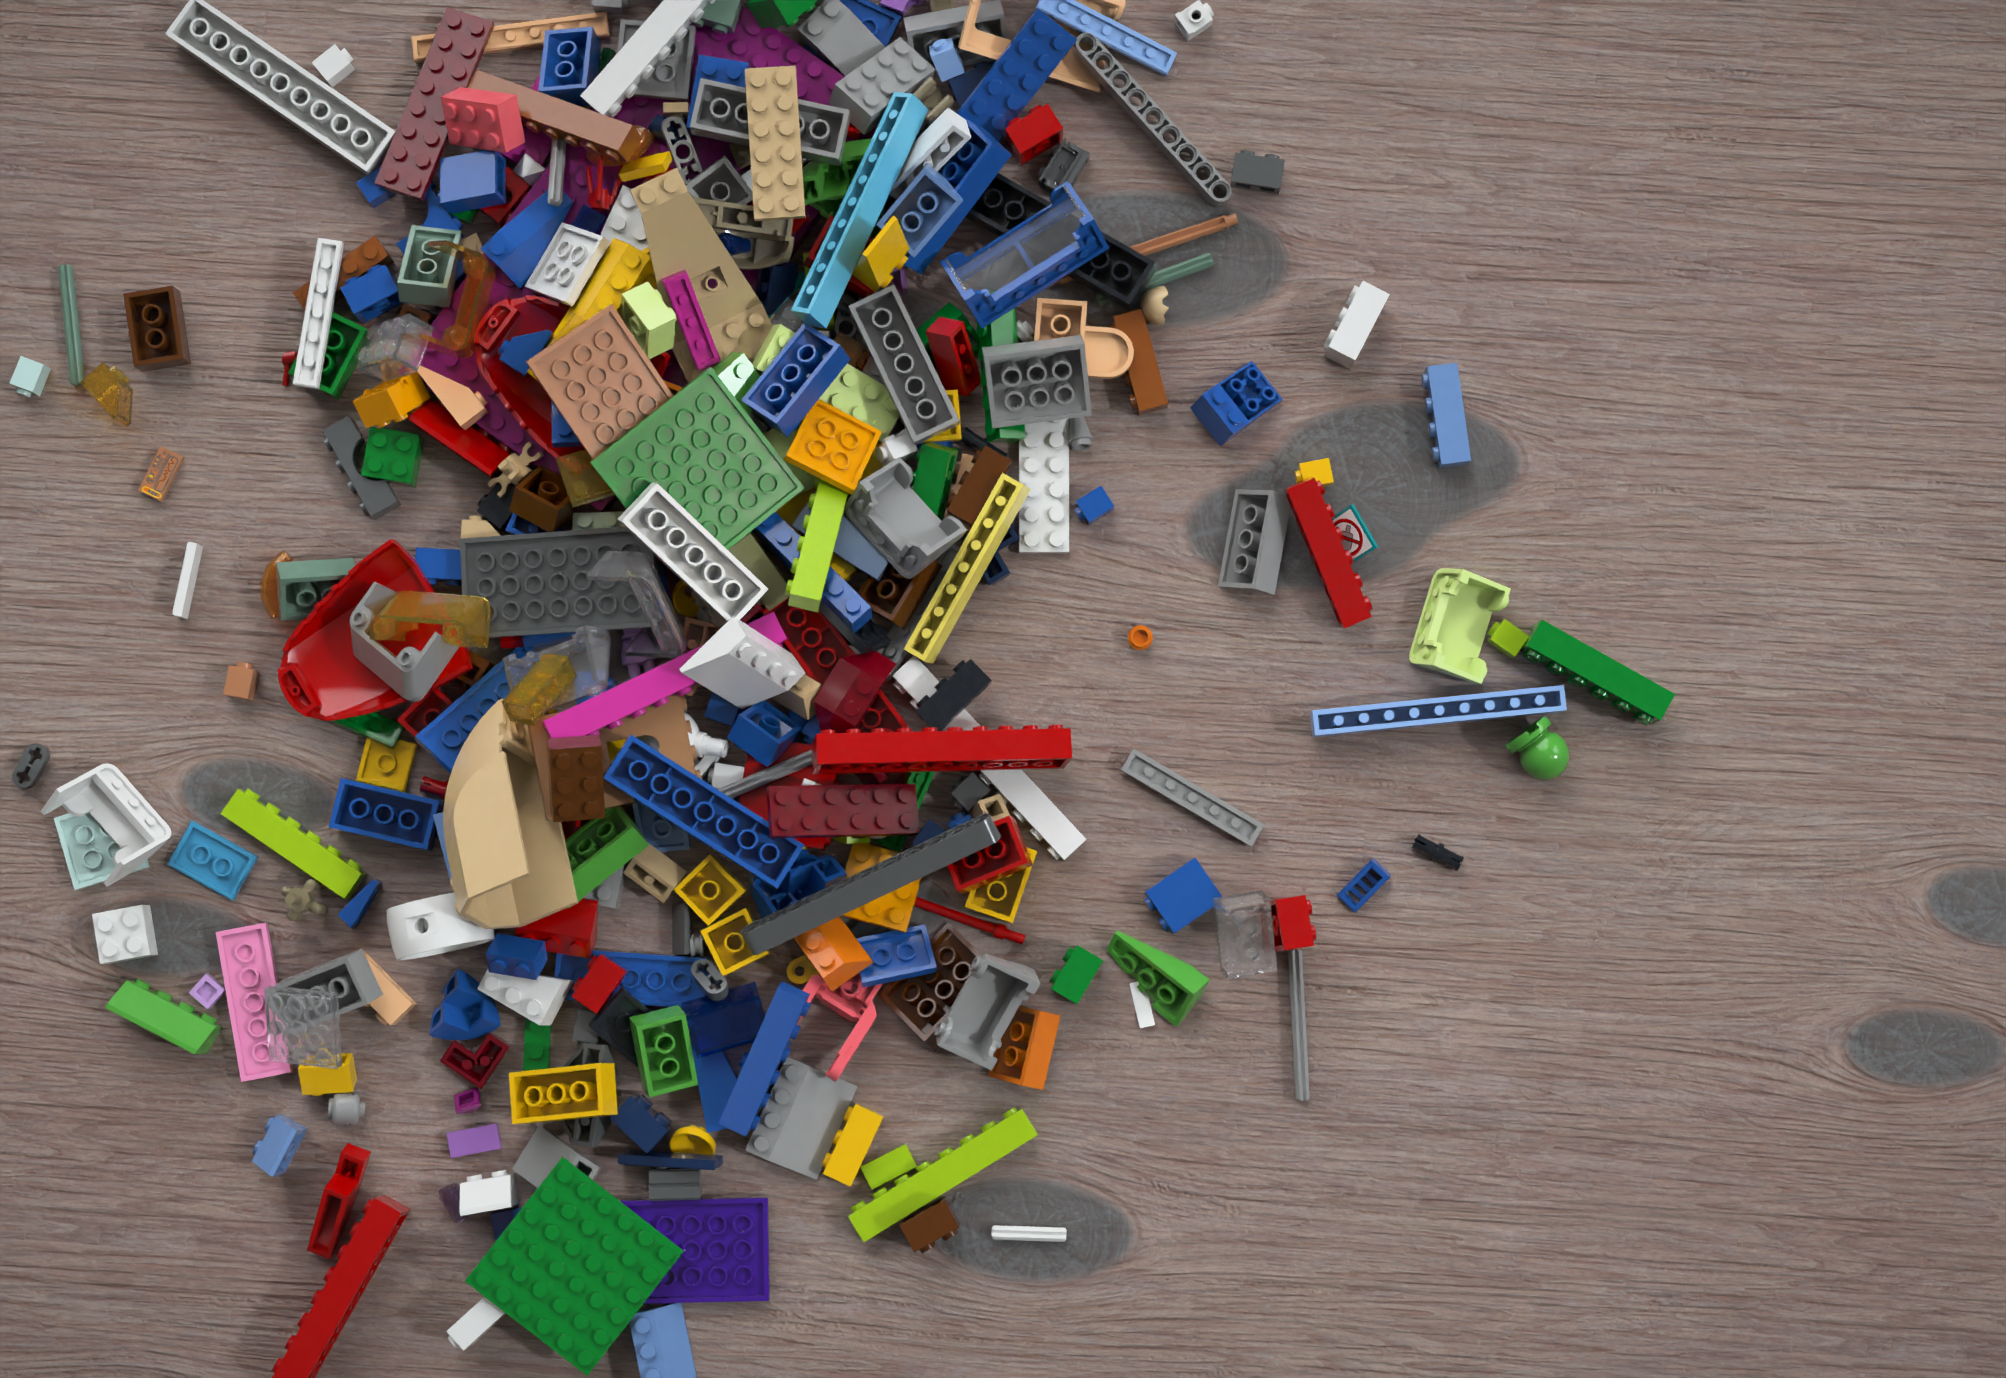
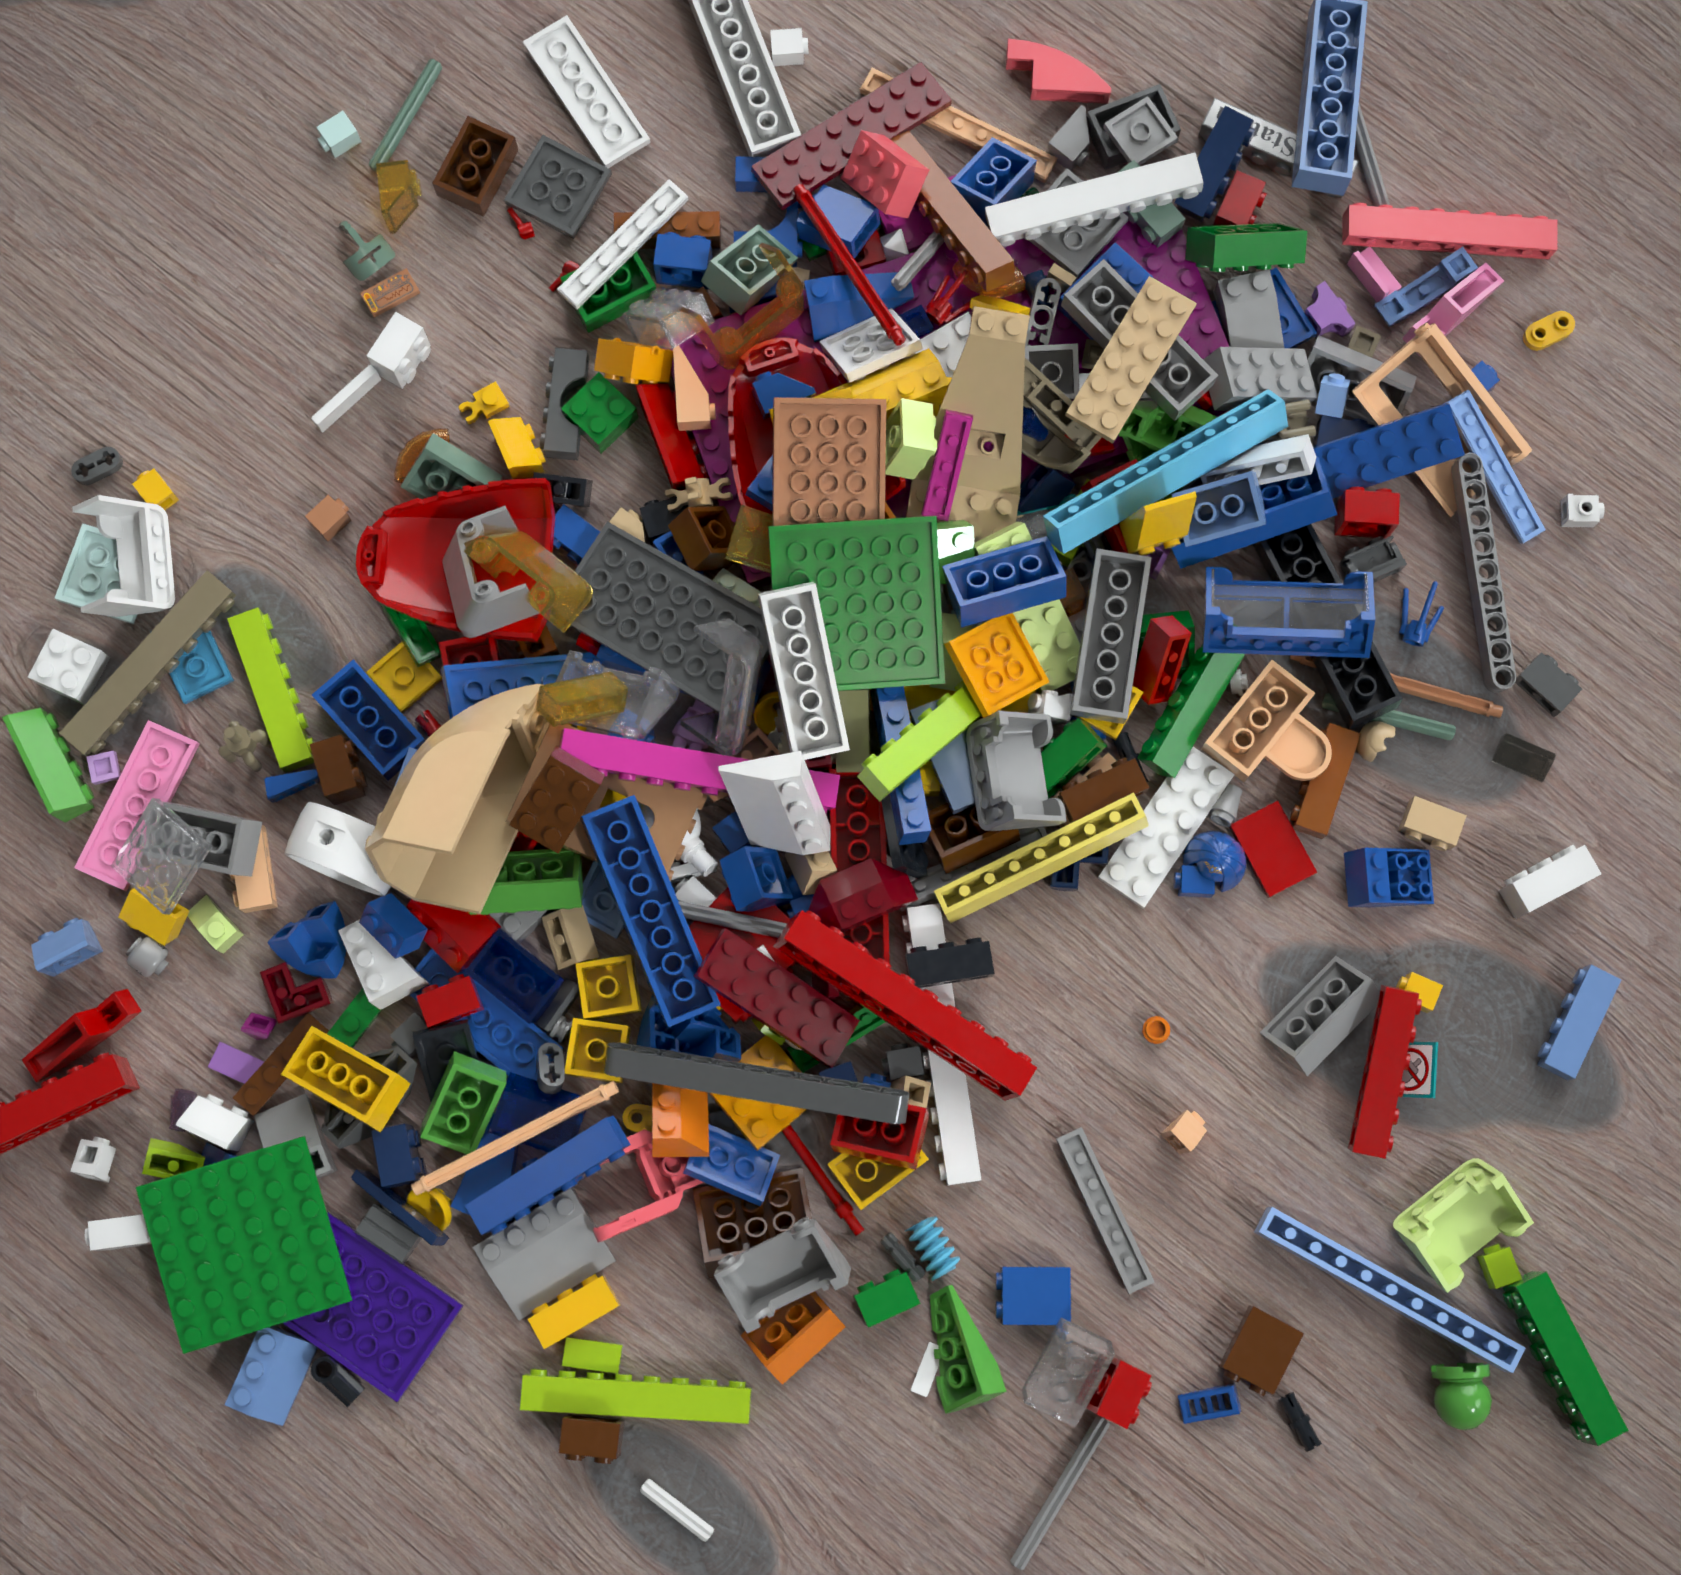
camera: 30 degrees right, 5 degrees down
light grey slope [982,335,1092,428] -> none
none -> dark tan brick [59,570,236,756]
none -> white brick [71,1137,116,1183]
none -> yellow brick [132,468,179,510]
none -> lime slope [142,1138,205,1178]
none -> yellowish green slope [188,895,244,954]
none -> reddish brown plate [232,1013,329,1116]
none -> reddish brown brick [309,734,368,806]
none -> black piece [310,1355,365,1408]
none -> sand green helmet [339,221,395,281]
none -> white brick [367,312,431,389]
none -> light nougat piece [411,1081,619,1195]
none -> yellow plate [459,381,510,424]
none -> clear blue slope [465,928,564,1024]
none -> yellow slope [488,417,546,479]
none -> dark grey plate [504,135,612,239]
none -> red hand [507,207,535,240]
none -> white plate [523,15,650,168]
none -> black brick [533,472,593,507]
none -> red piece [793,184,906,346]
none -> dark grey axle [881,1232,925,1282]
none -> medium azure piece [905,1216,960,1281]
none -> light nougat slope [1160,1110,1207,1155]
none -> blue hair [1183,831,1246,892]
none -> reddish brown brick [1219,1305,1304,1397]
none -> red tile [1229,800,1318,898]
none -> tan brick [1398,796,1467,851]
none -> blue plant [1399,581,1444,647]
none -> clear smoke slope [1492,733,1556,782]

